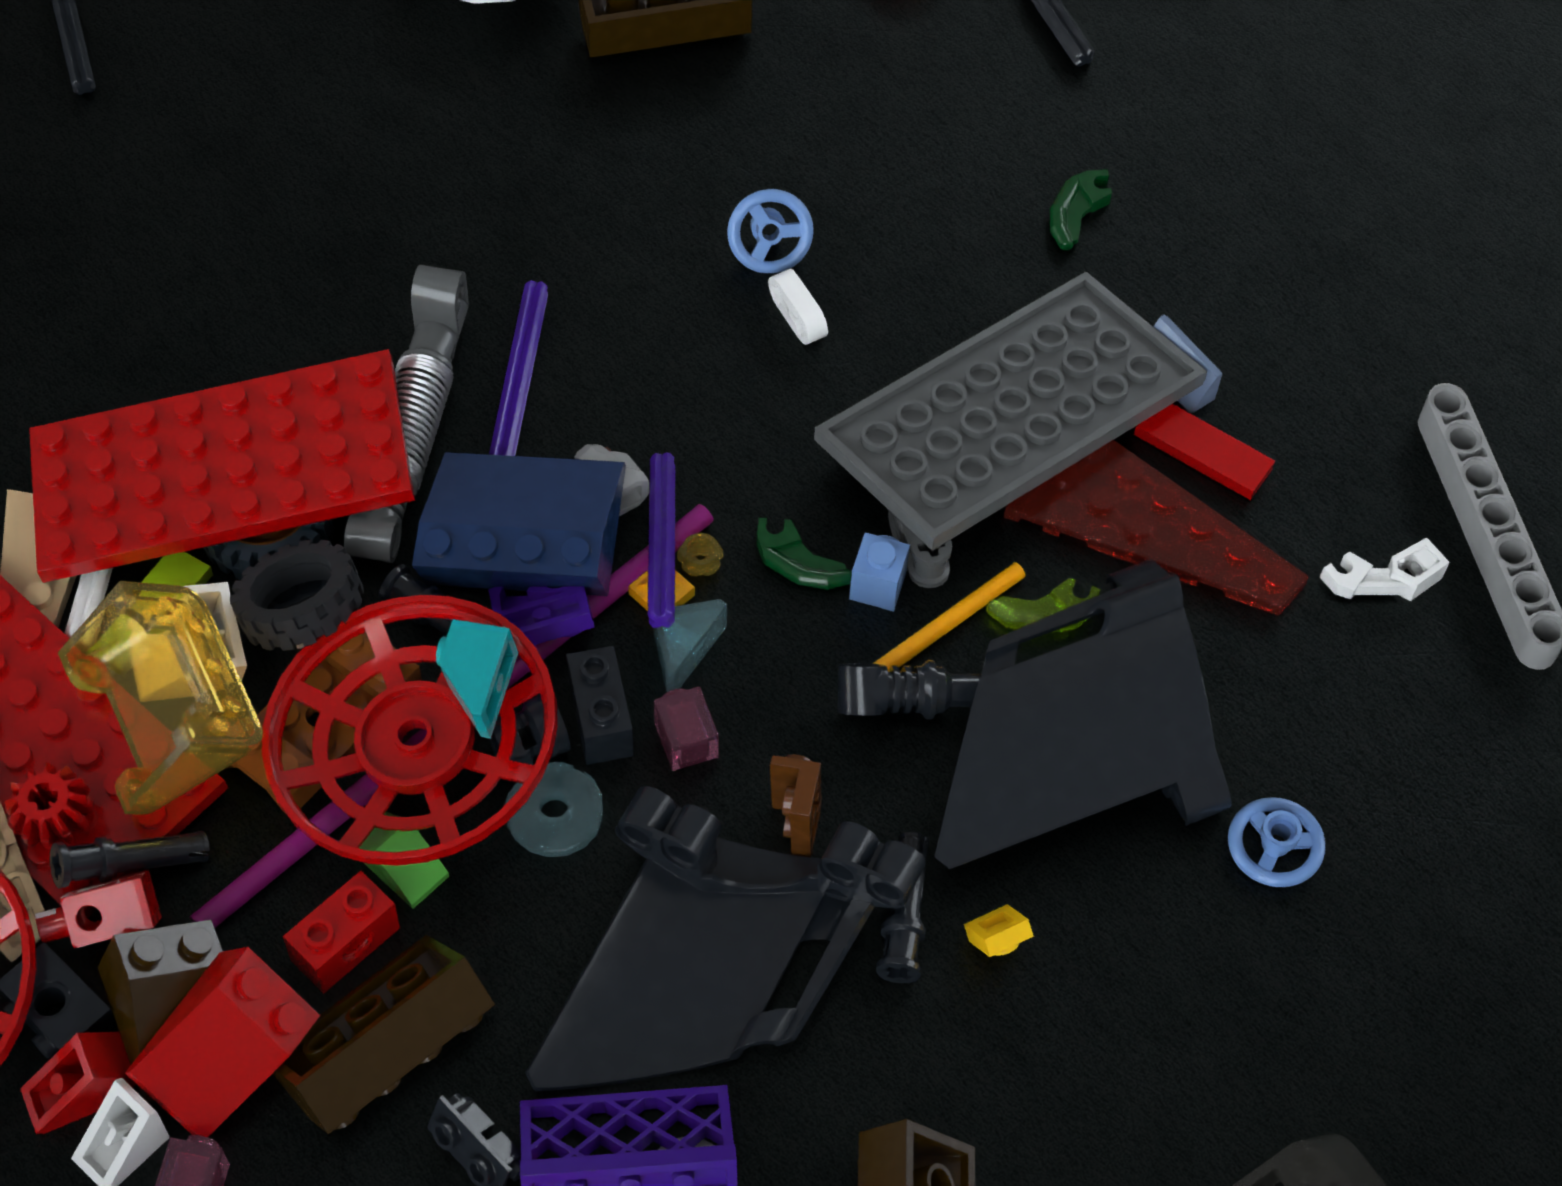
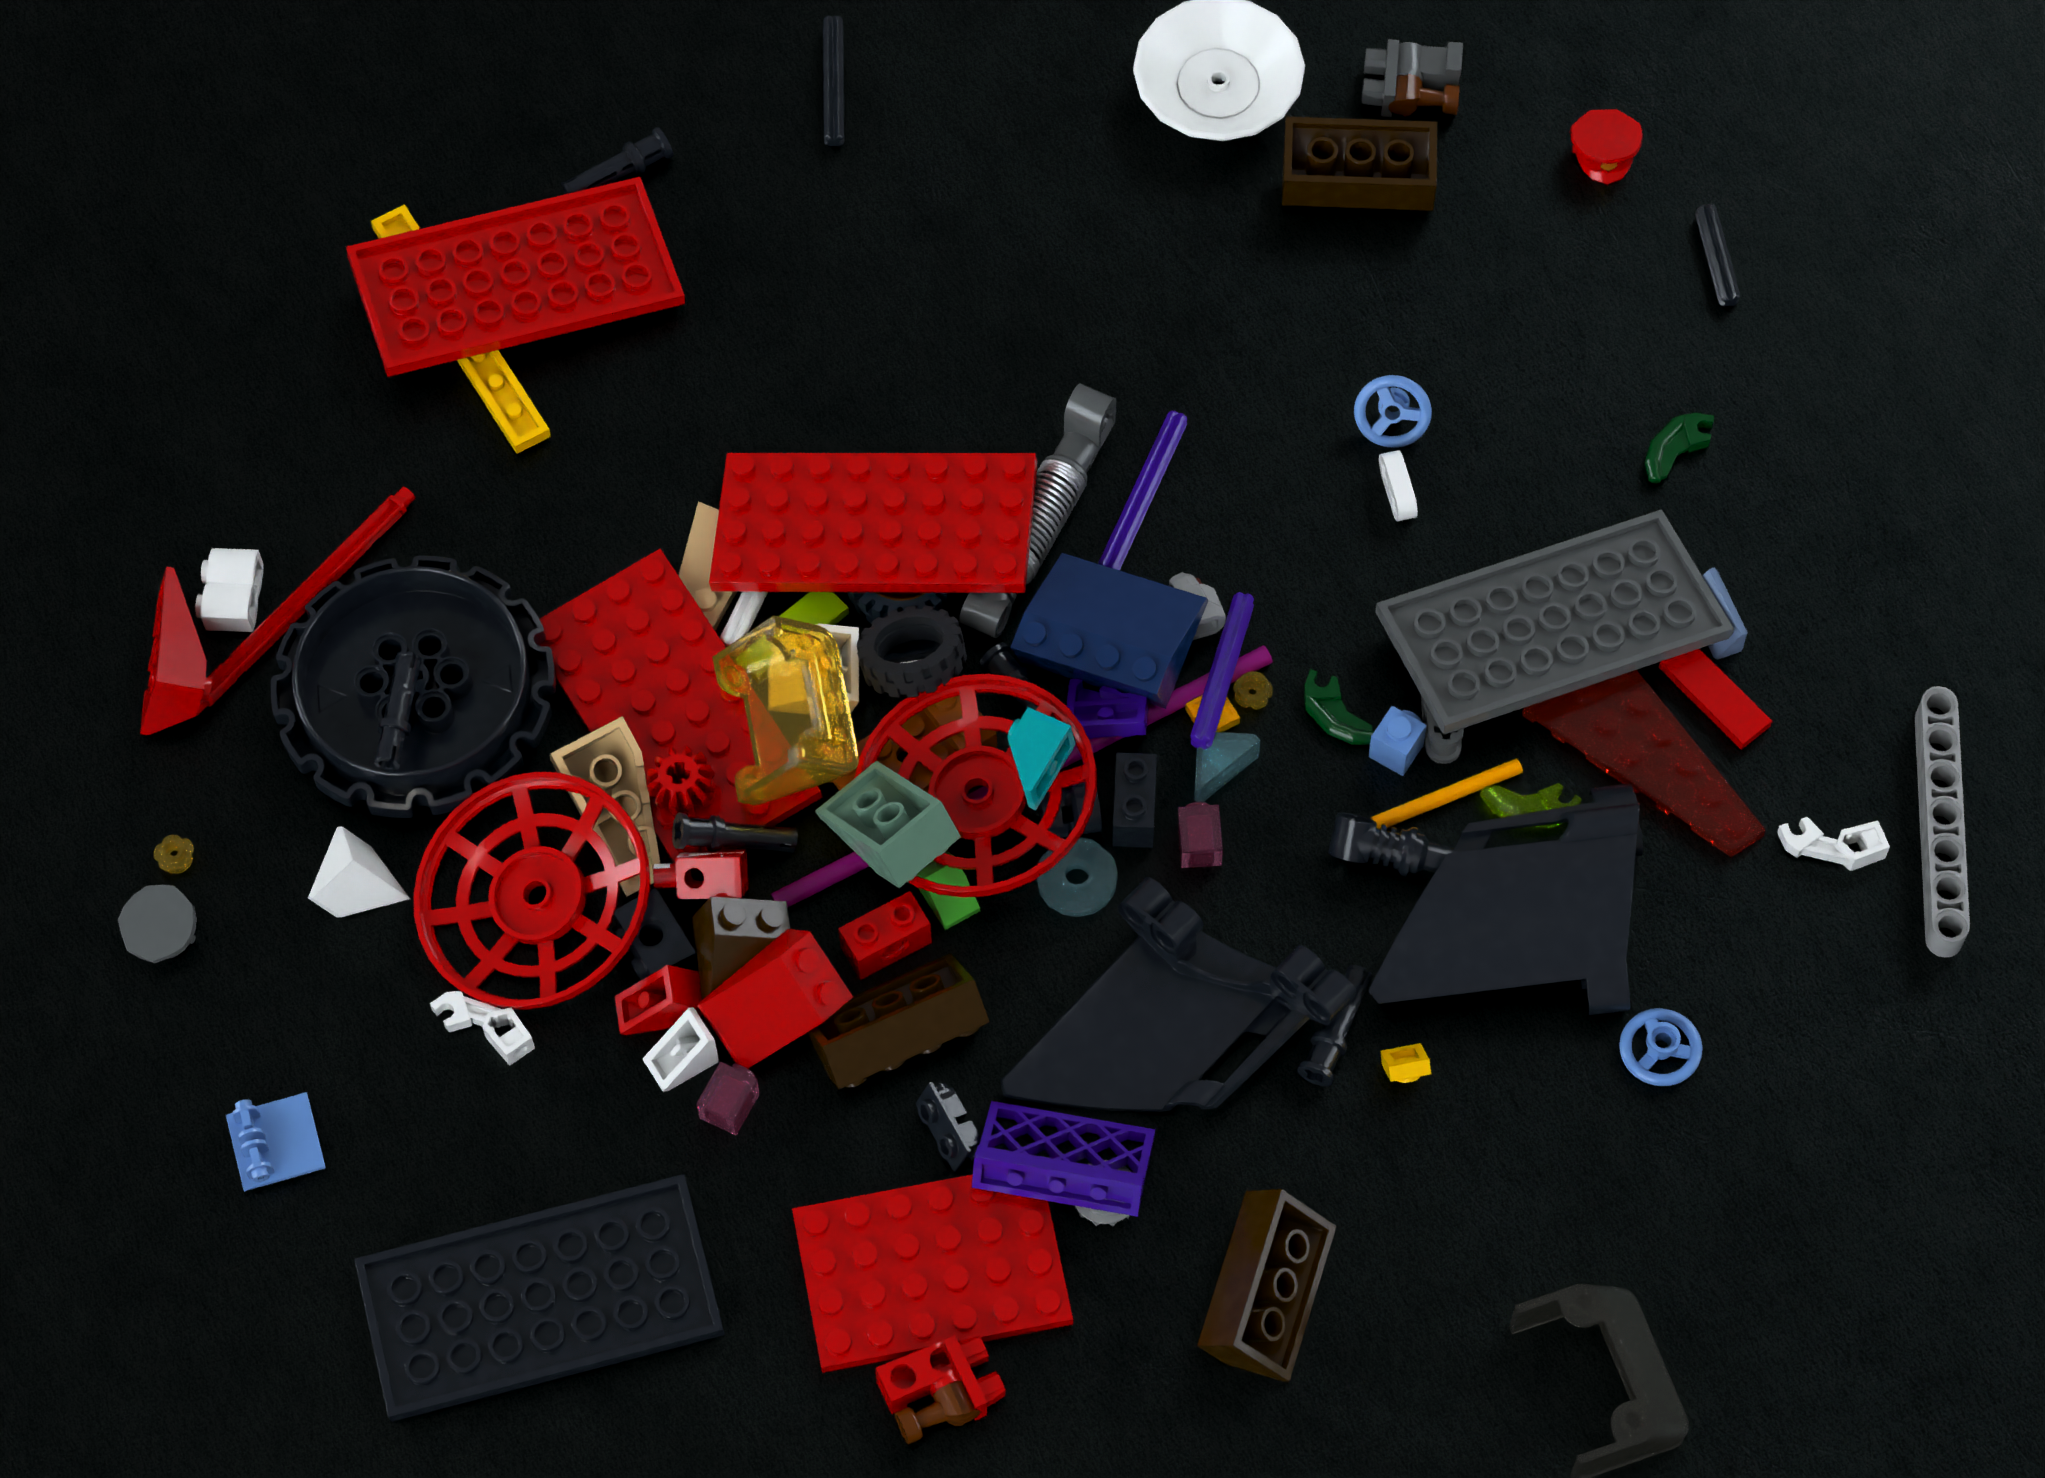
camera: 20 degrees right, 5 degrees up
reddish brown bracket [770,754,822,857] -> none
none -> sand green slope [815,760,961,888]

